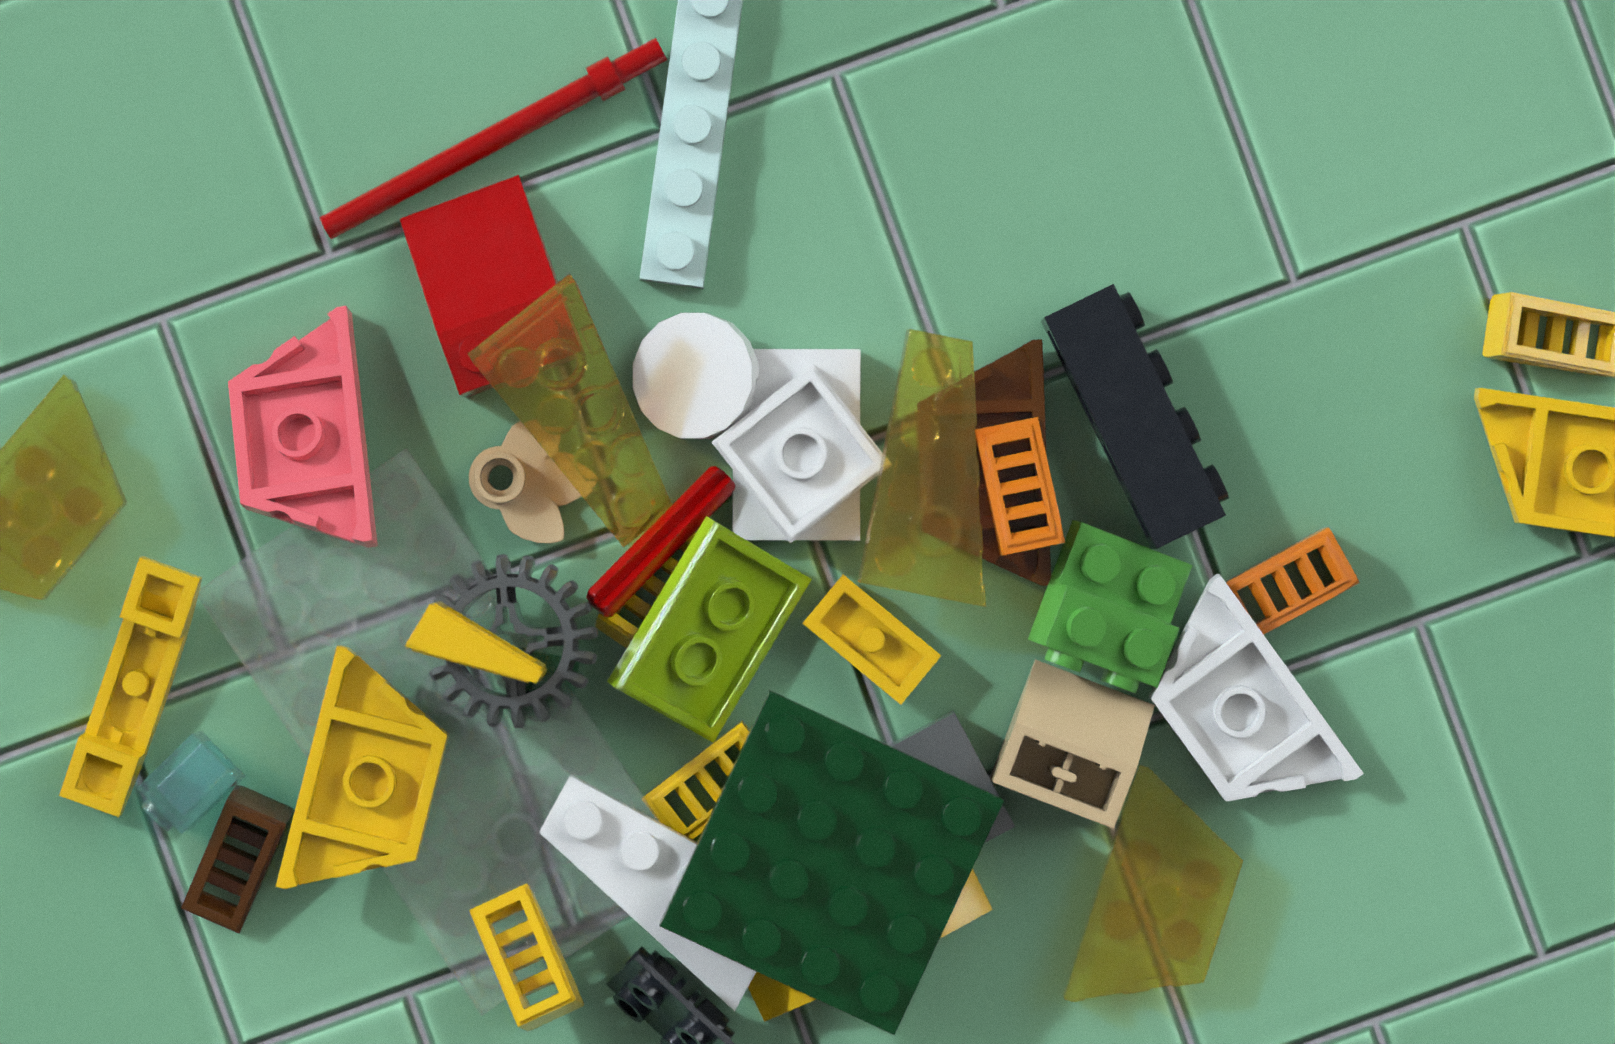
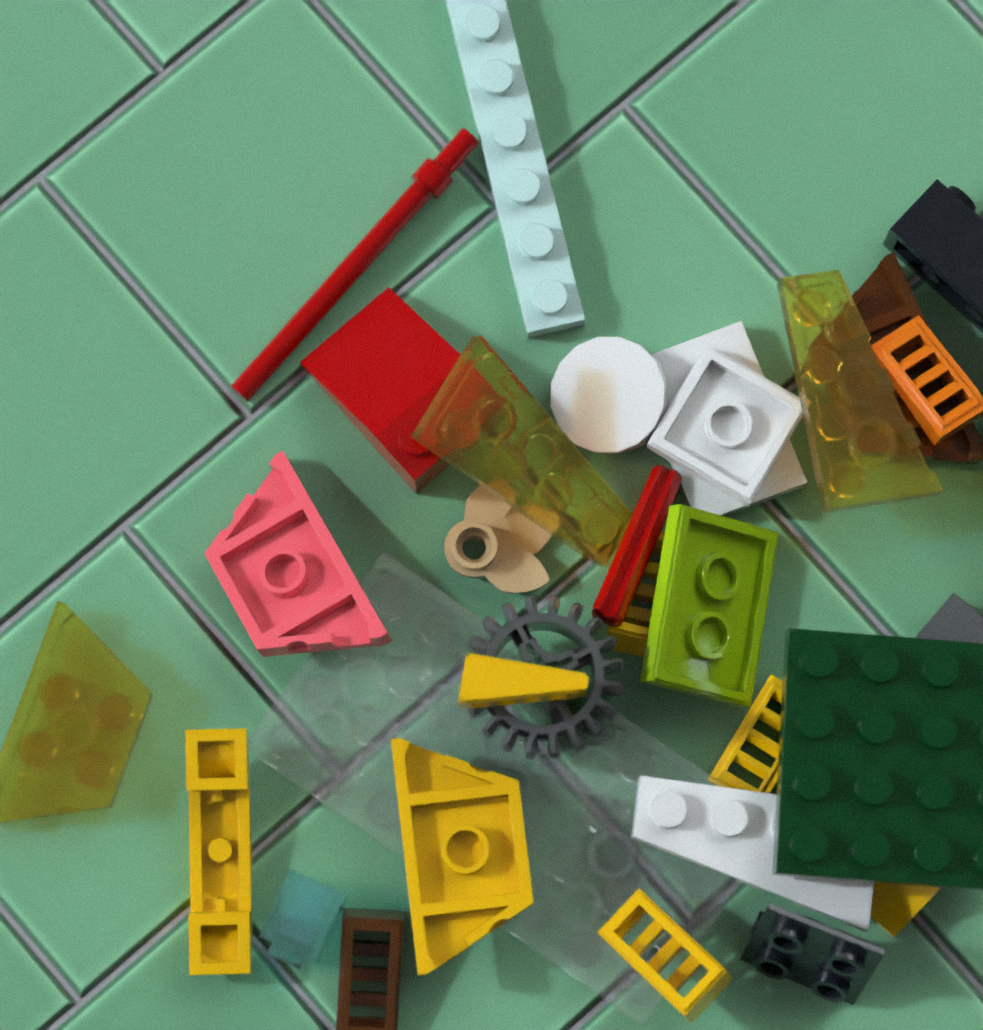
camera: 20 degrees left, 10 degrees down
yellow plate [802,574,941,705] -> none

